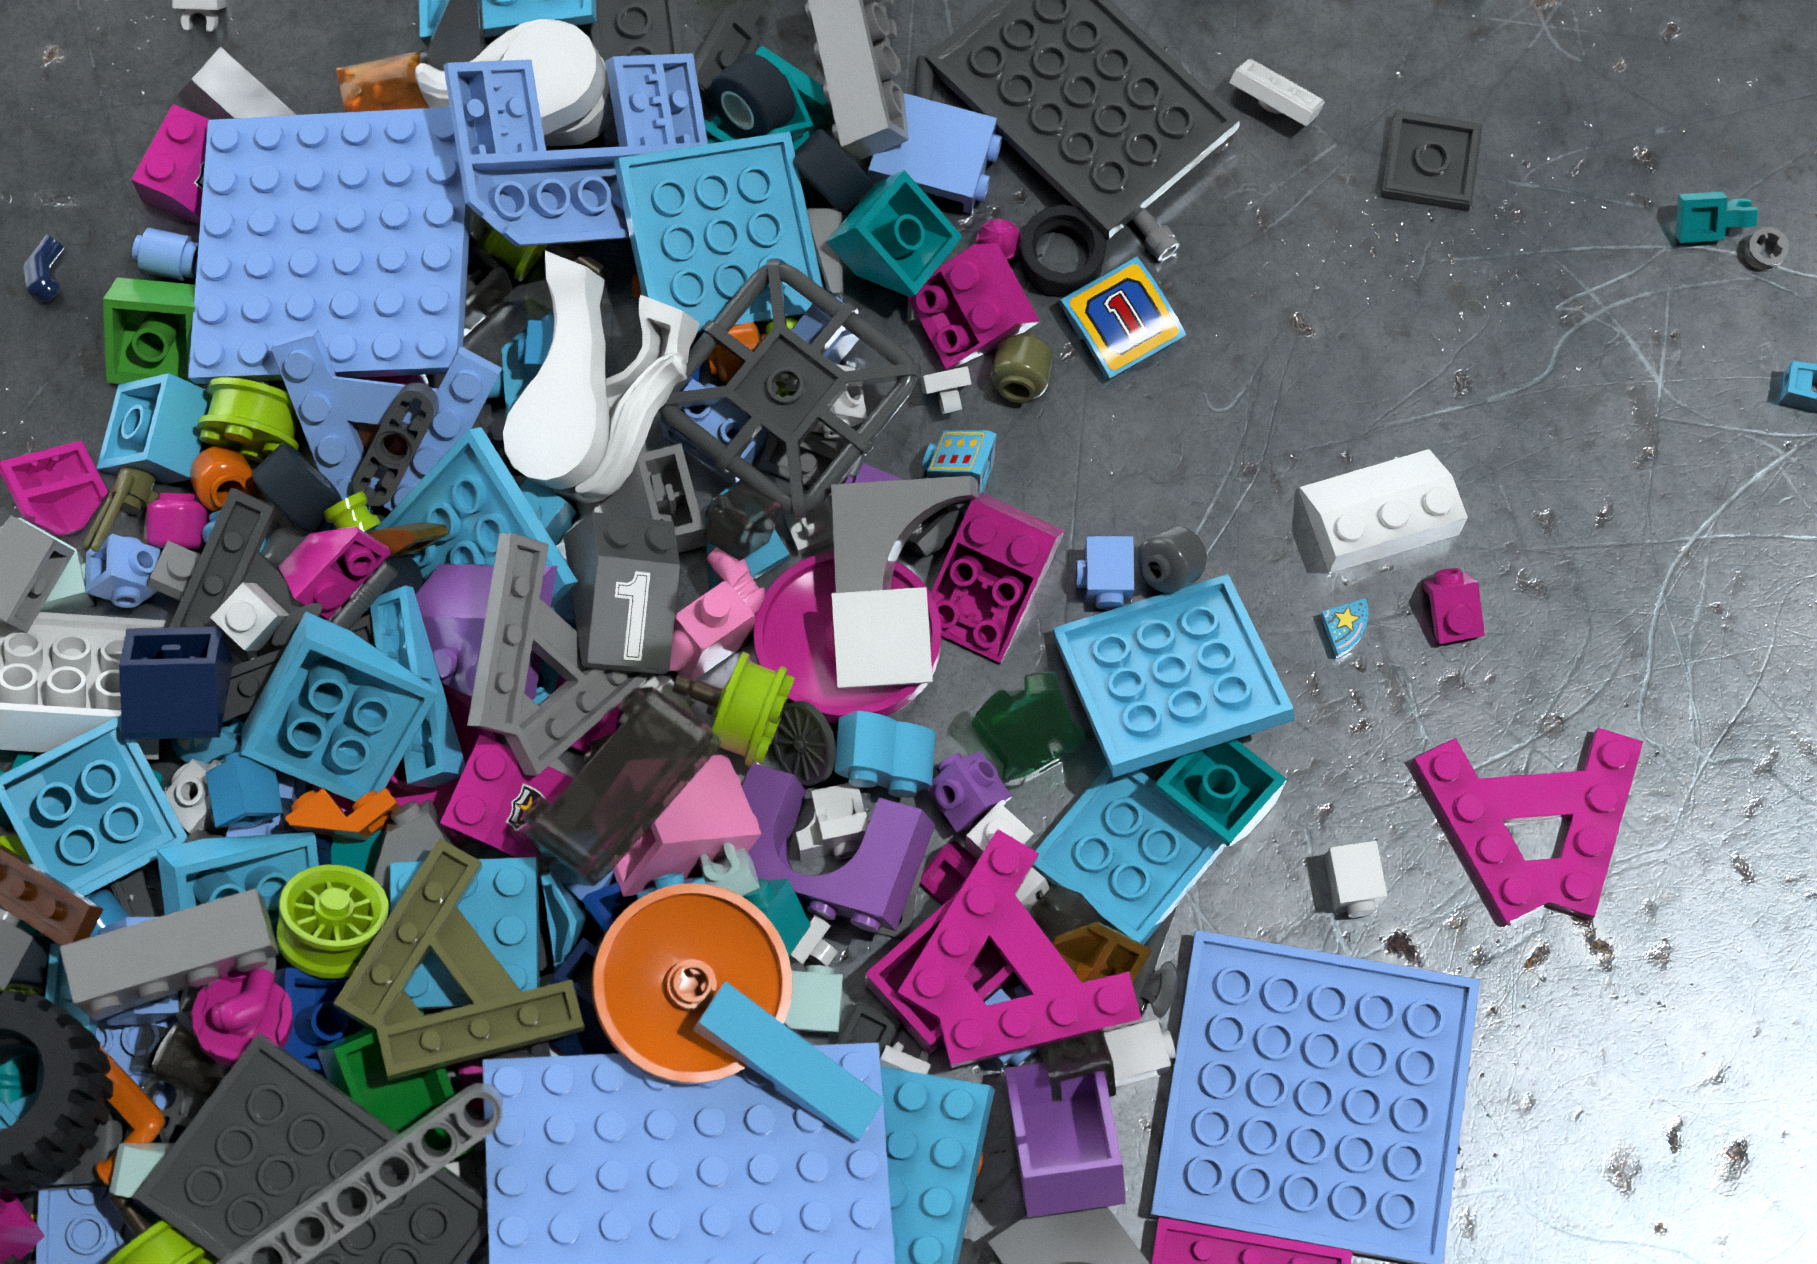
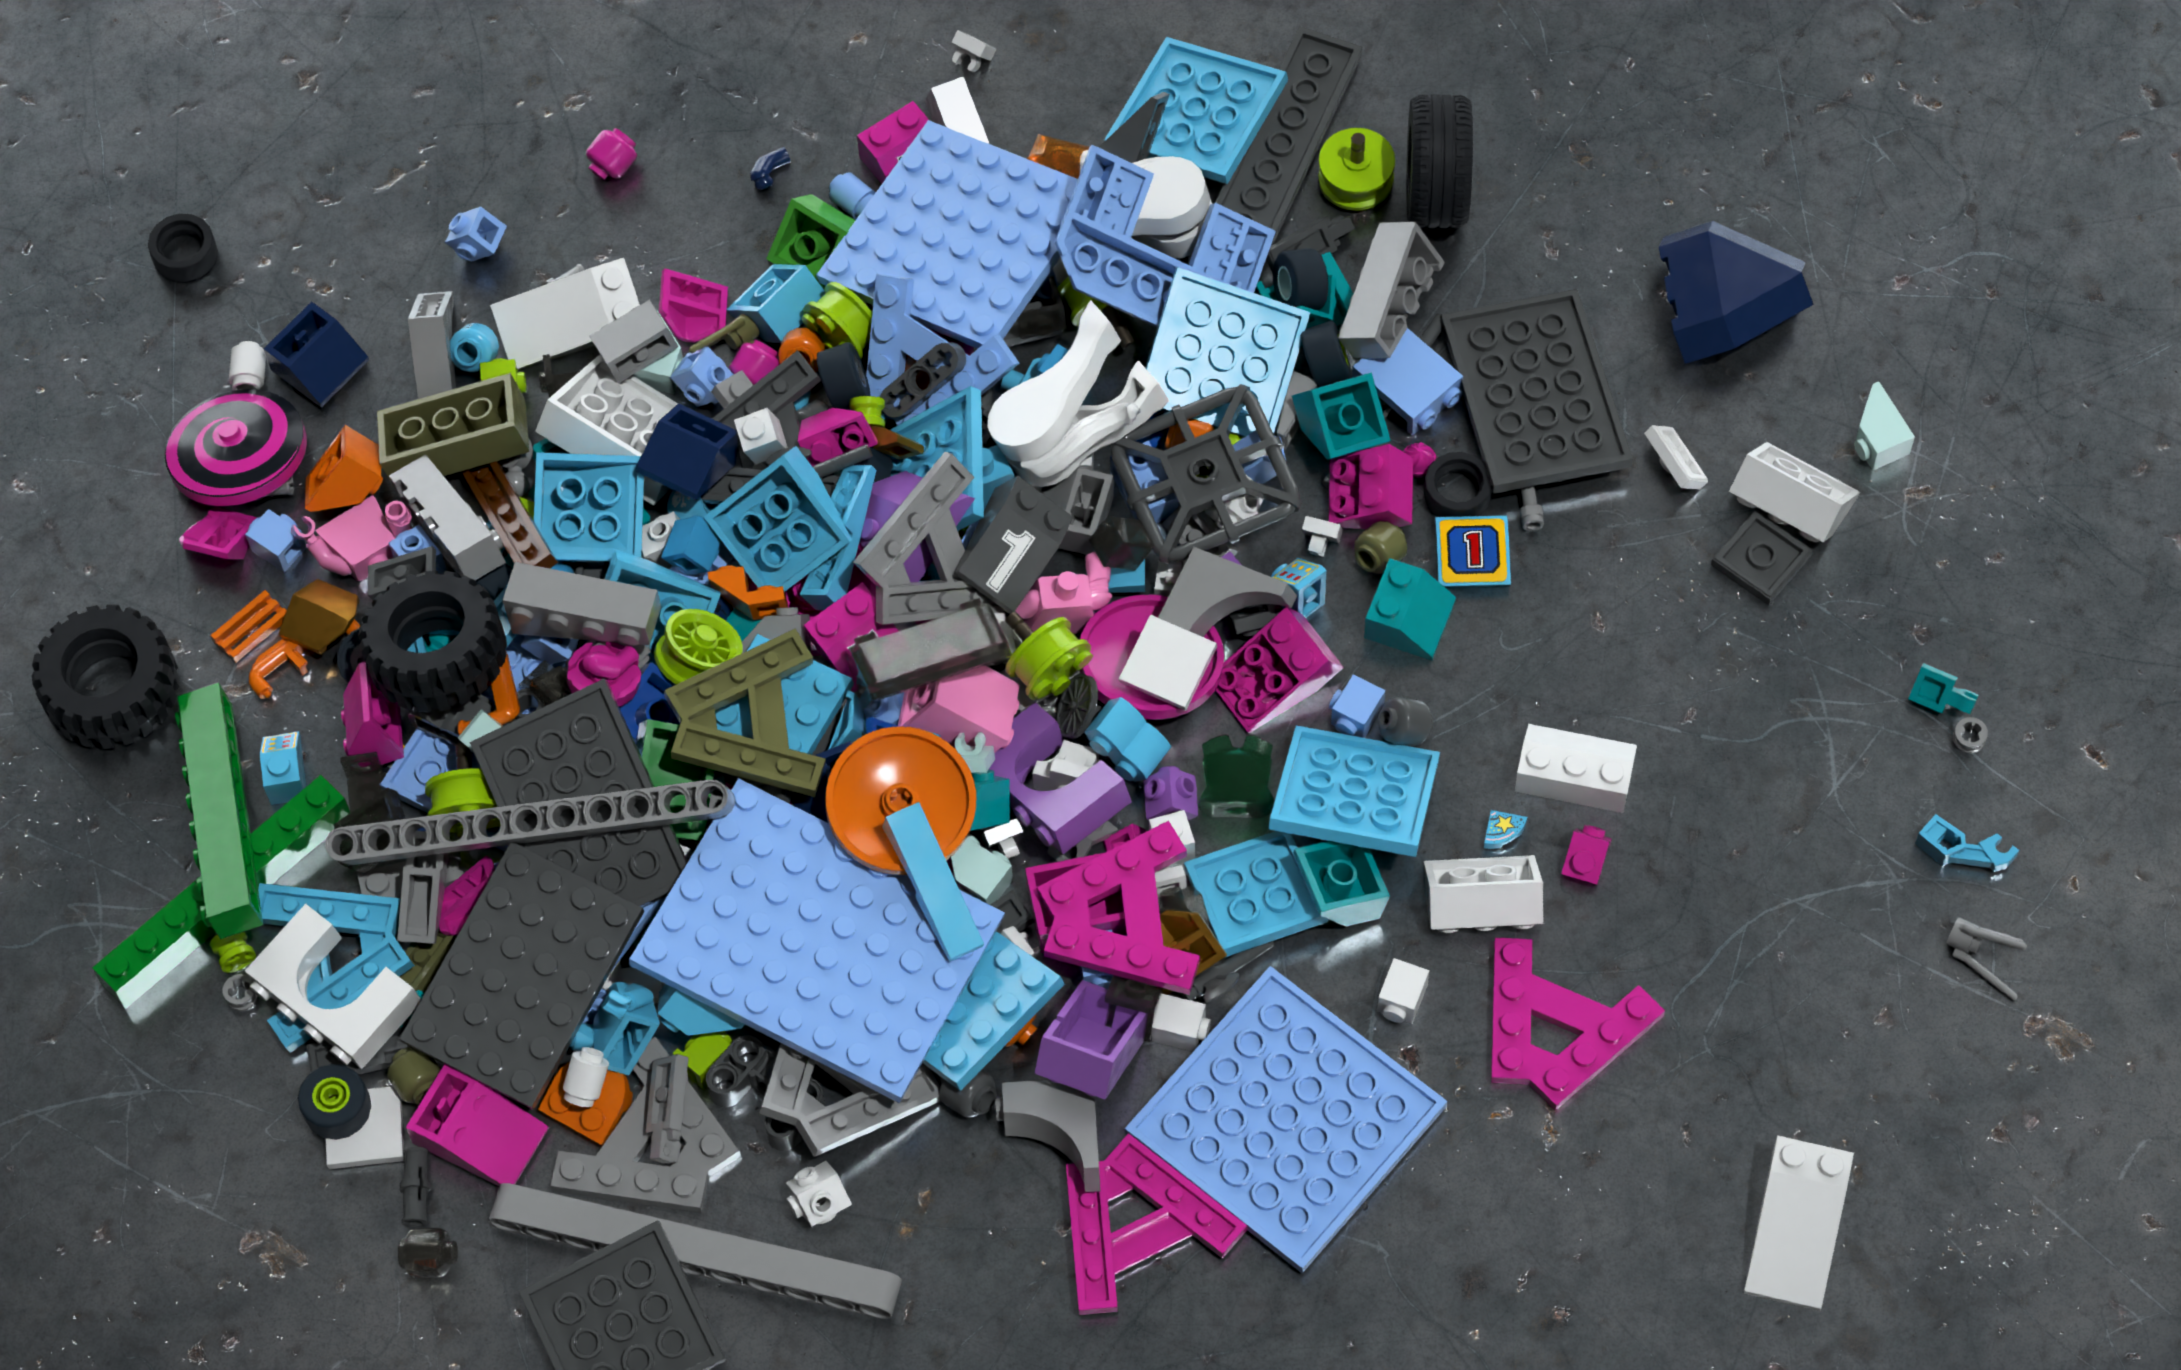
camera: 35 degrees right, 10 degrees down
none -> teal slope [1364,558,1456,661]
none -> white slope [1423,855,1543,933]
none -> white slope [1729,442,1860,542]

